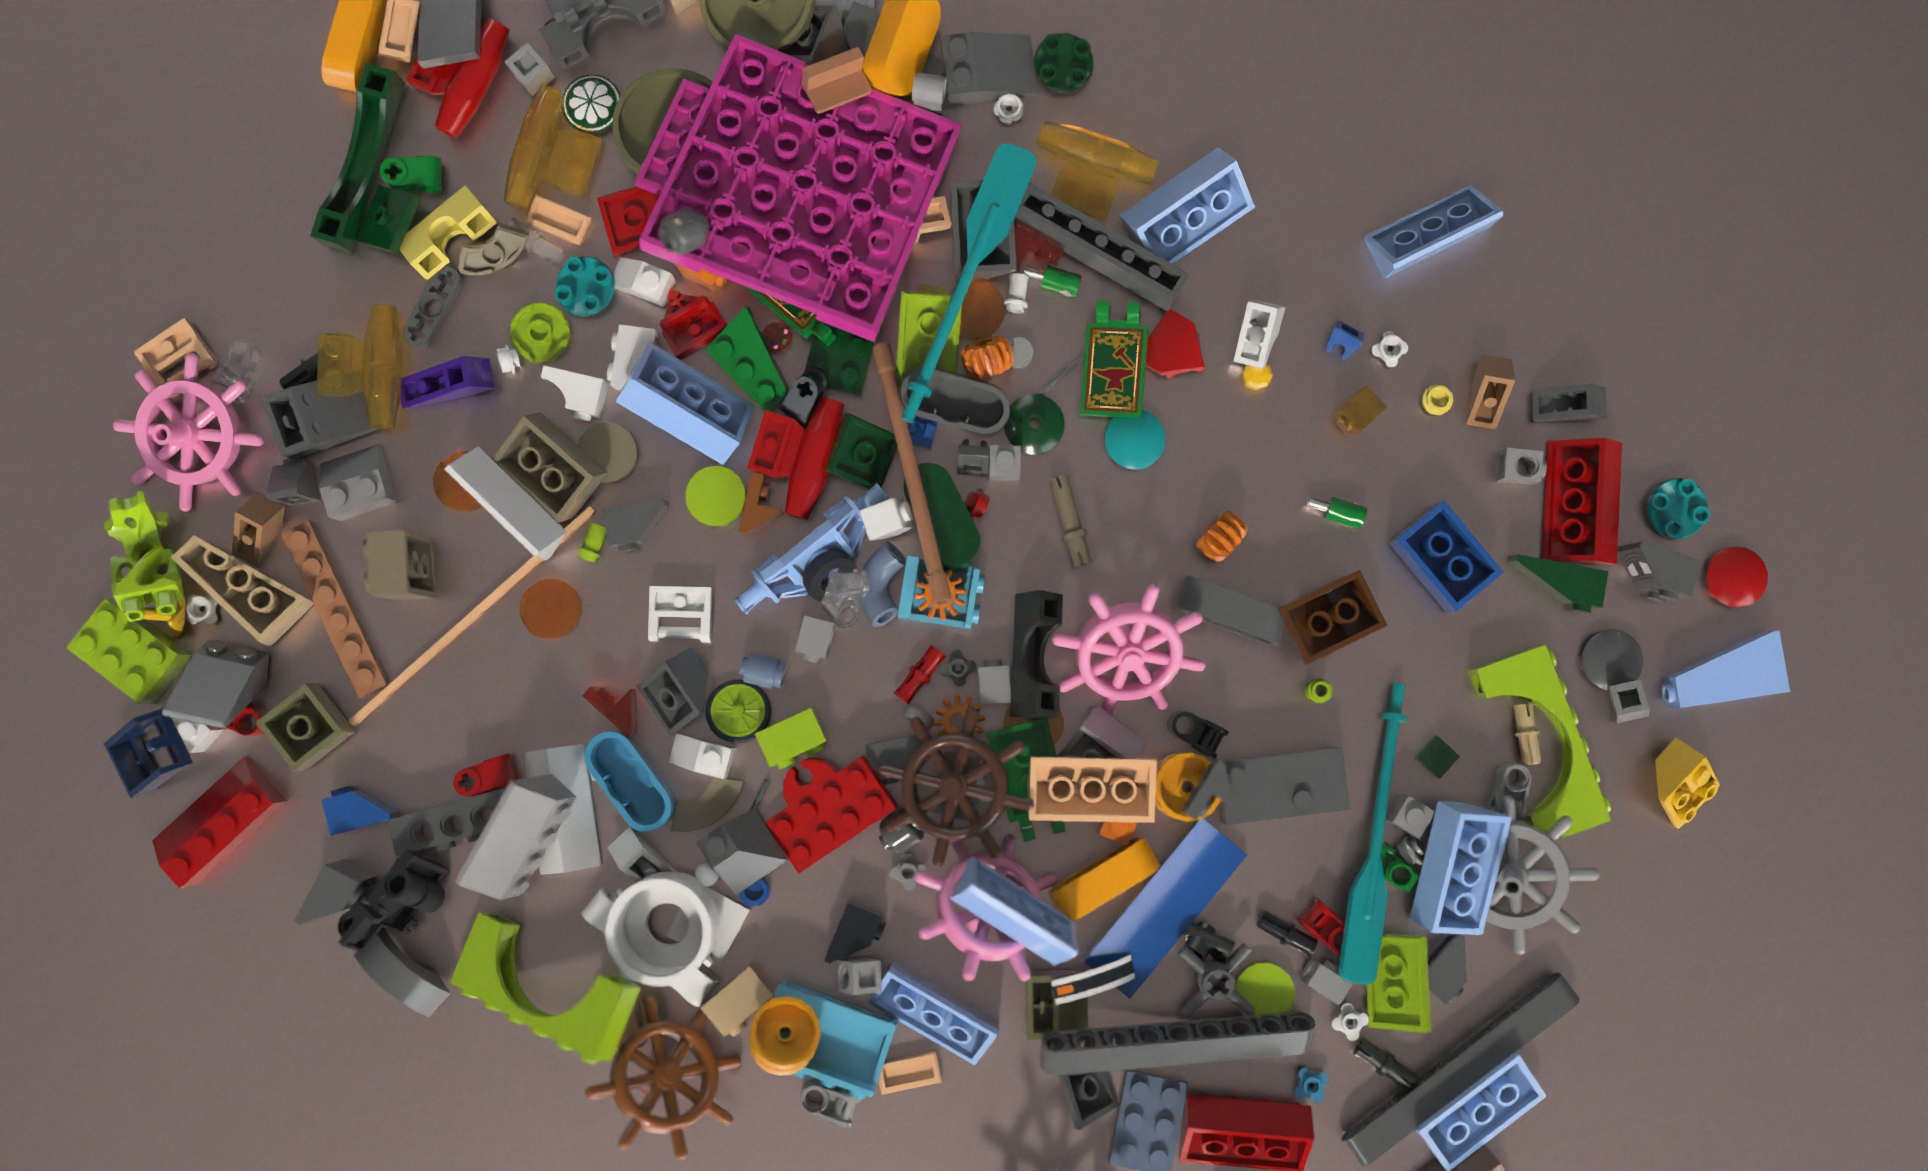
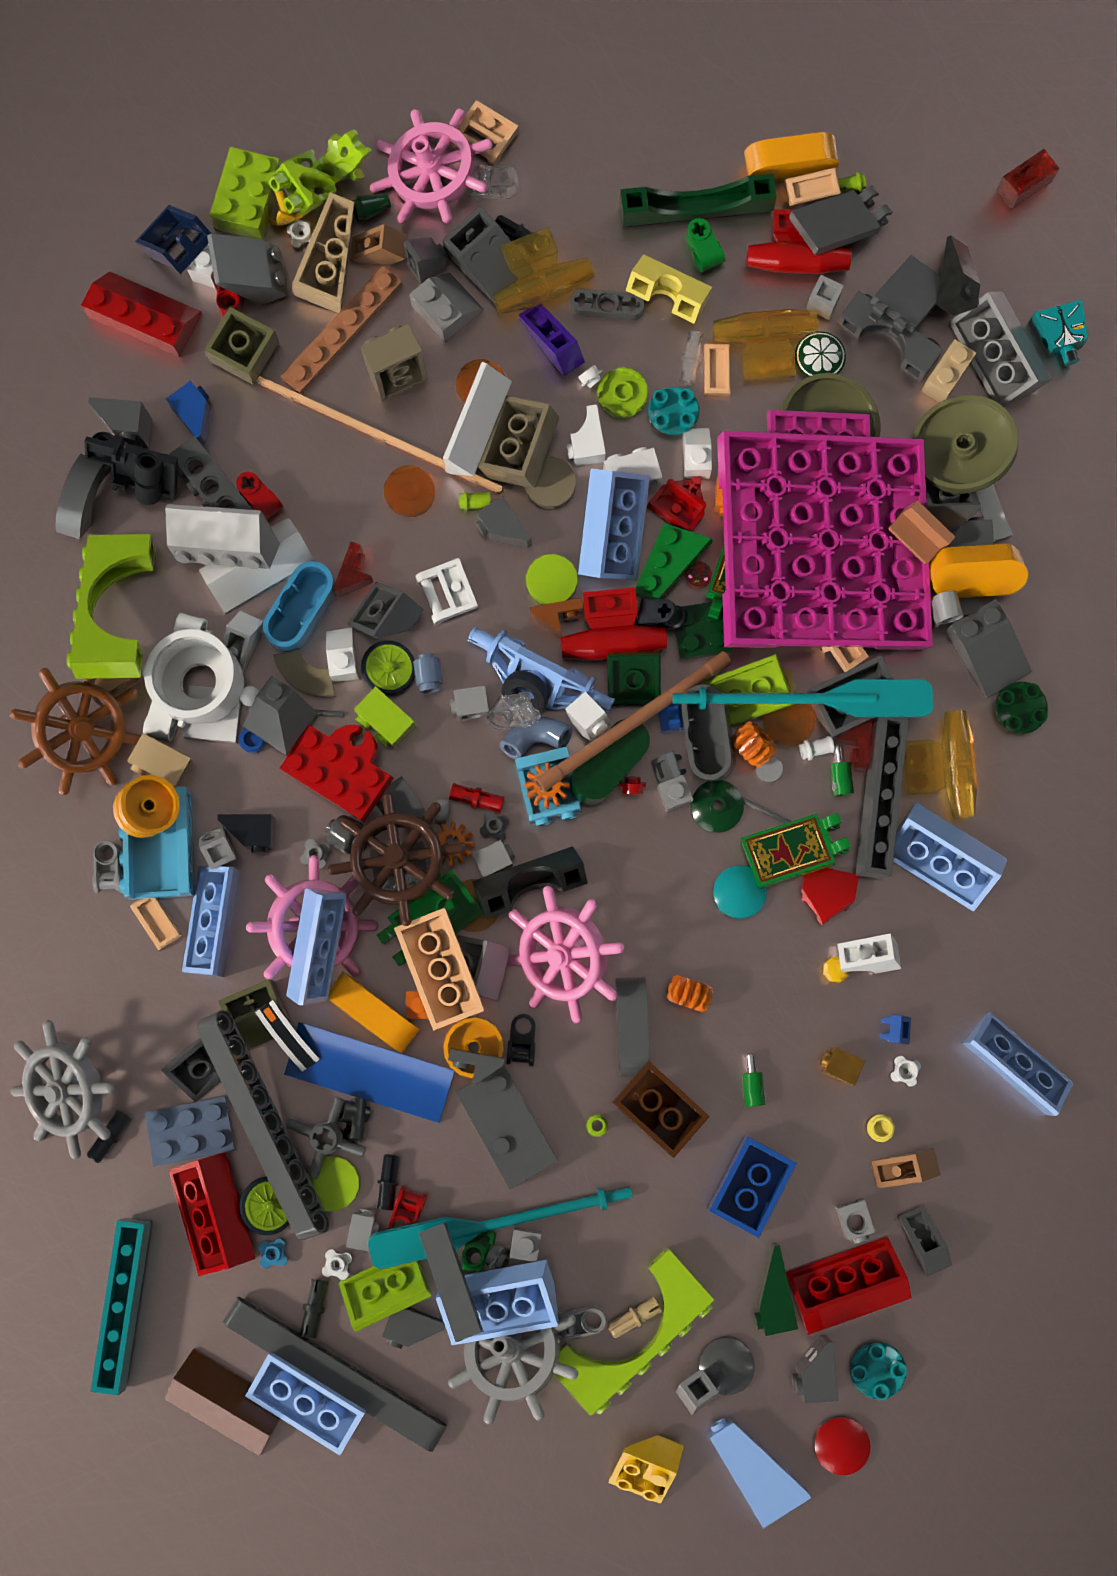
camera: 70 degrees right, 5 degrees down
dark green plate [355,185,421,254] -> none
dark tan tile [457,223,530,275] -> none
red tile [597,186,659,257] -> none
dark grey head [659,208,709,255] -> none
white plate [994,94,1023,124] -> none
dark tan pin [1049,474,1092,567] -> none
clear green tile [1415,735,1460,779] -> none
none -> lime wheel [239,1176,289,1236]
none -> dark green cone [351,193,391,221]
none -> dark grey tile [419,1223,484,1342]

